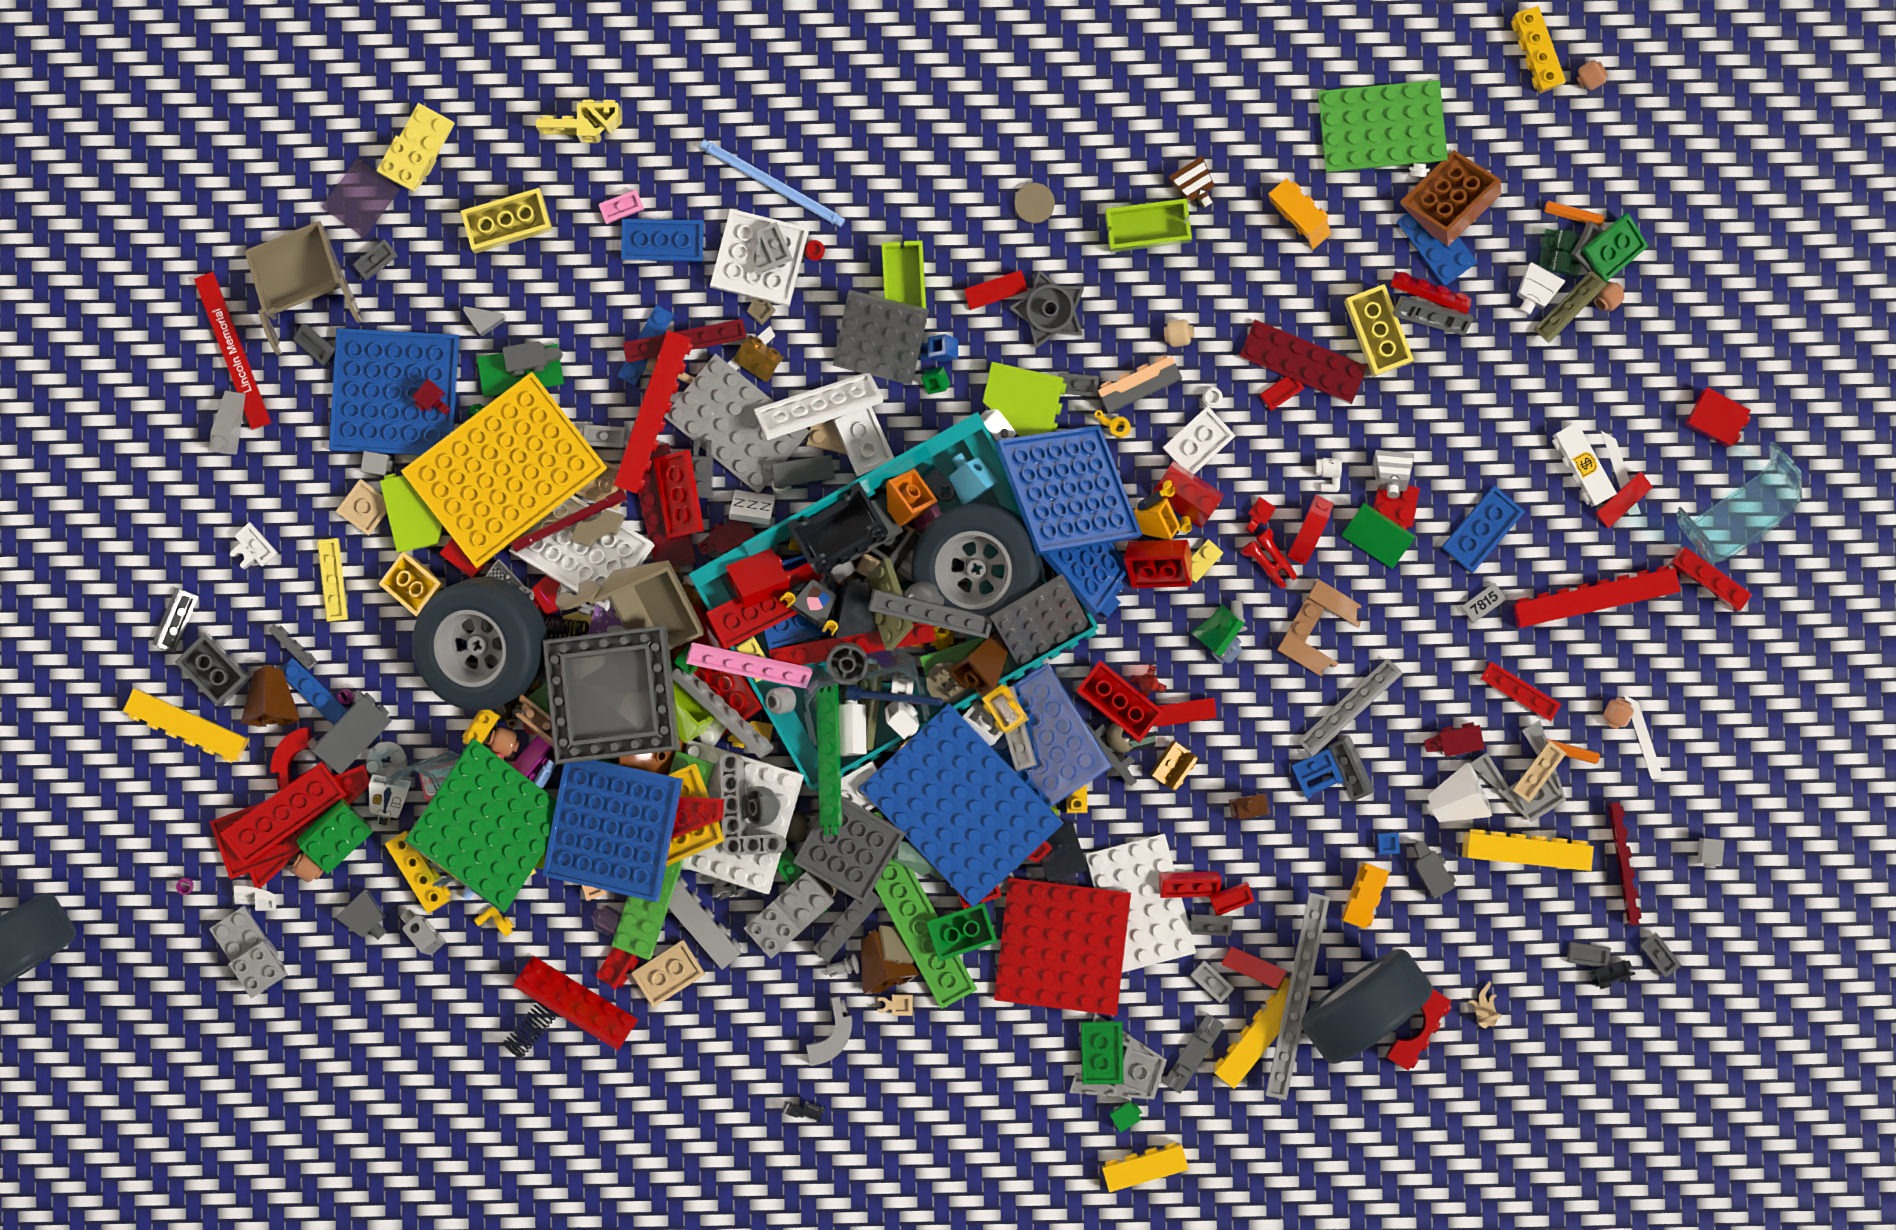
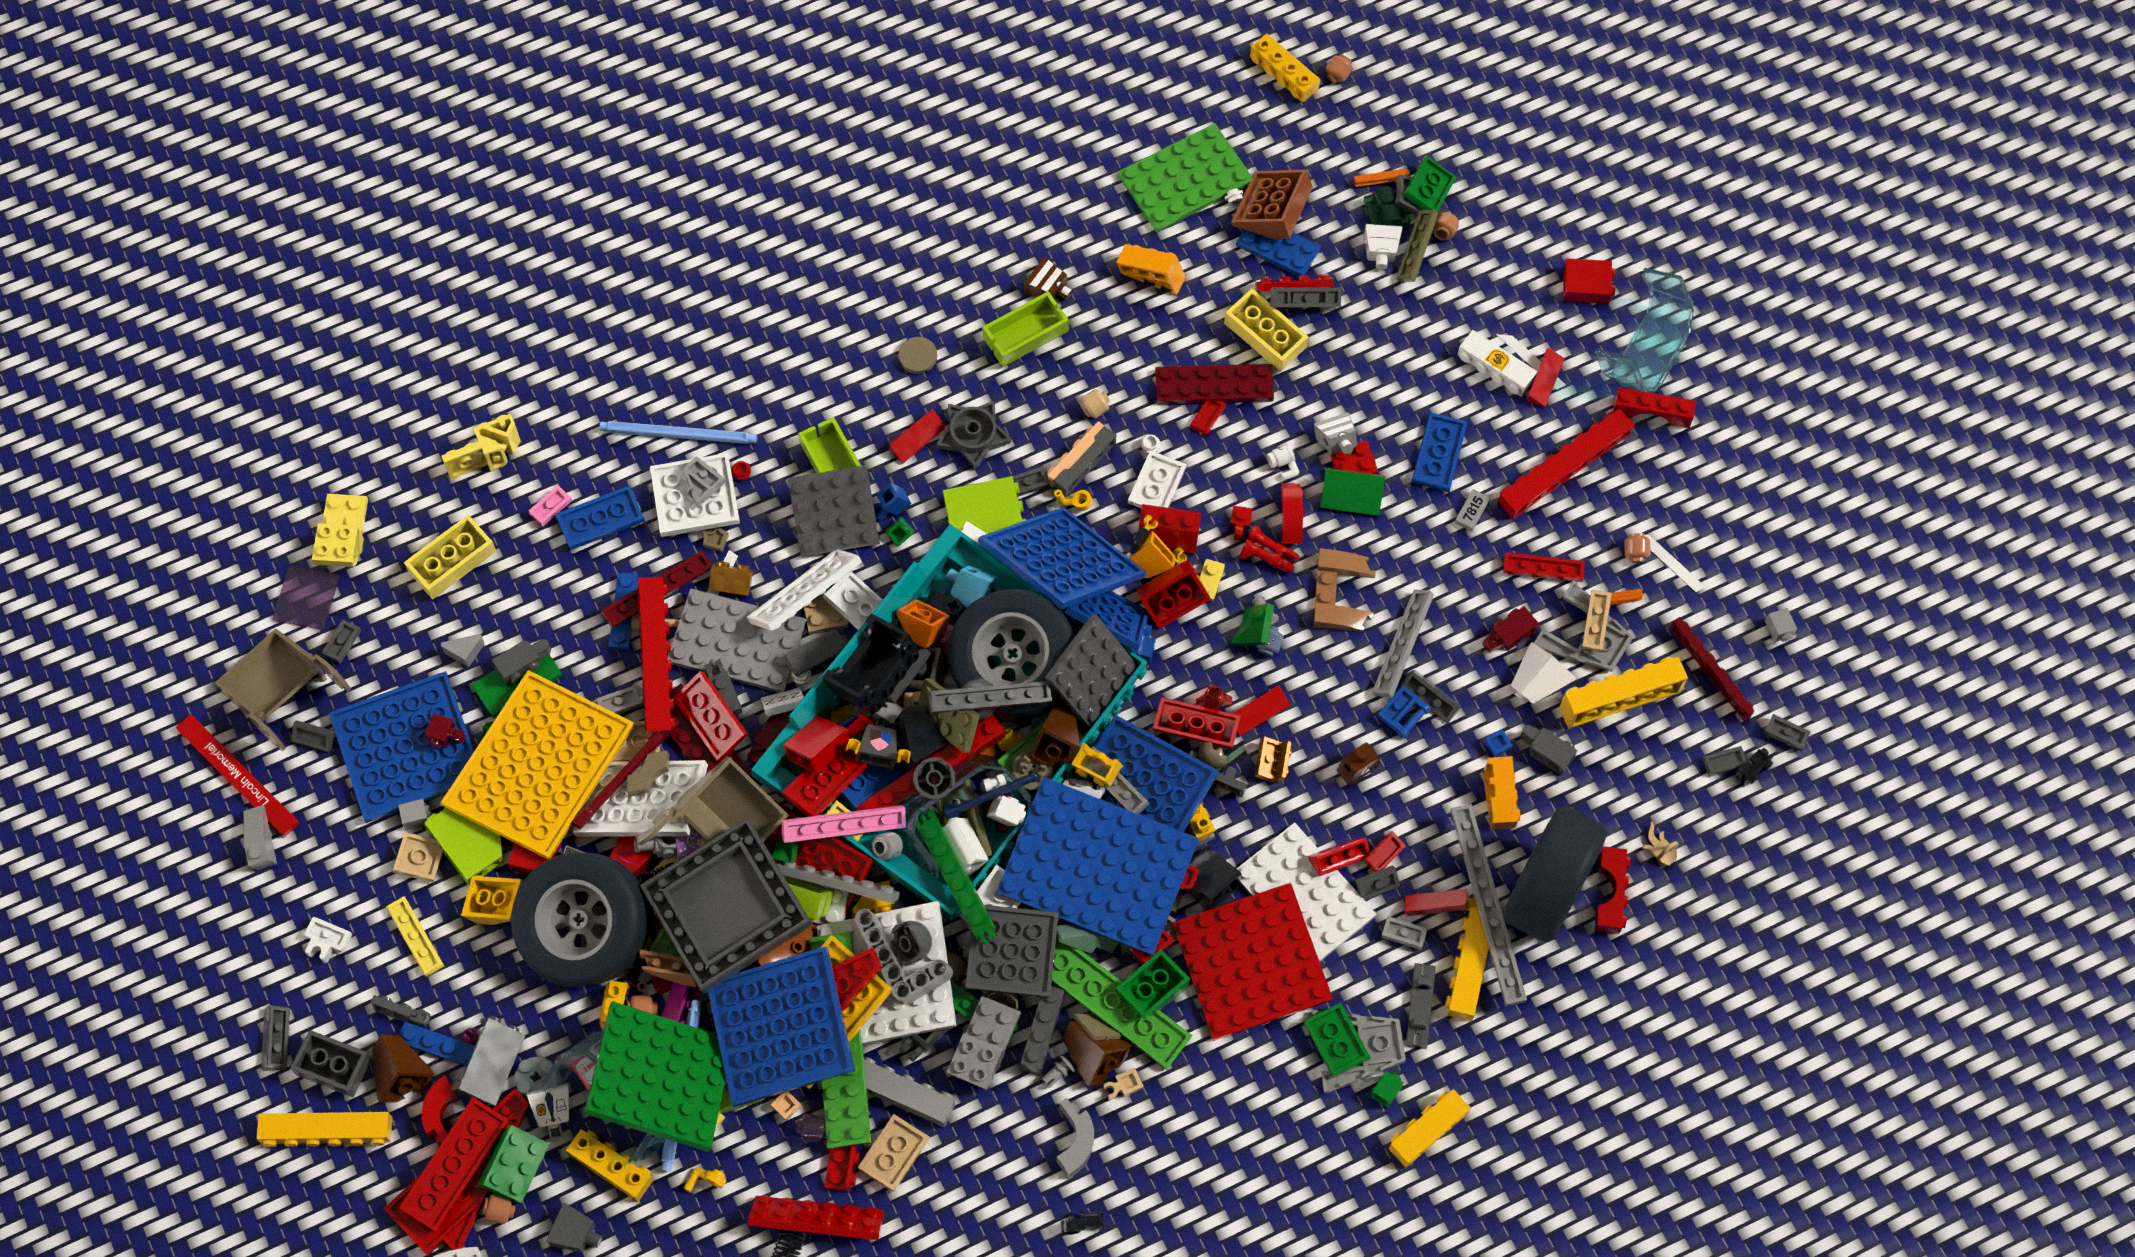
camera: 25 degrees left, 20 degrees down
light grey torso [401,909,446,955] -> none

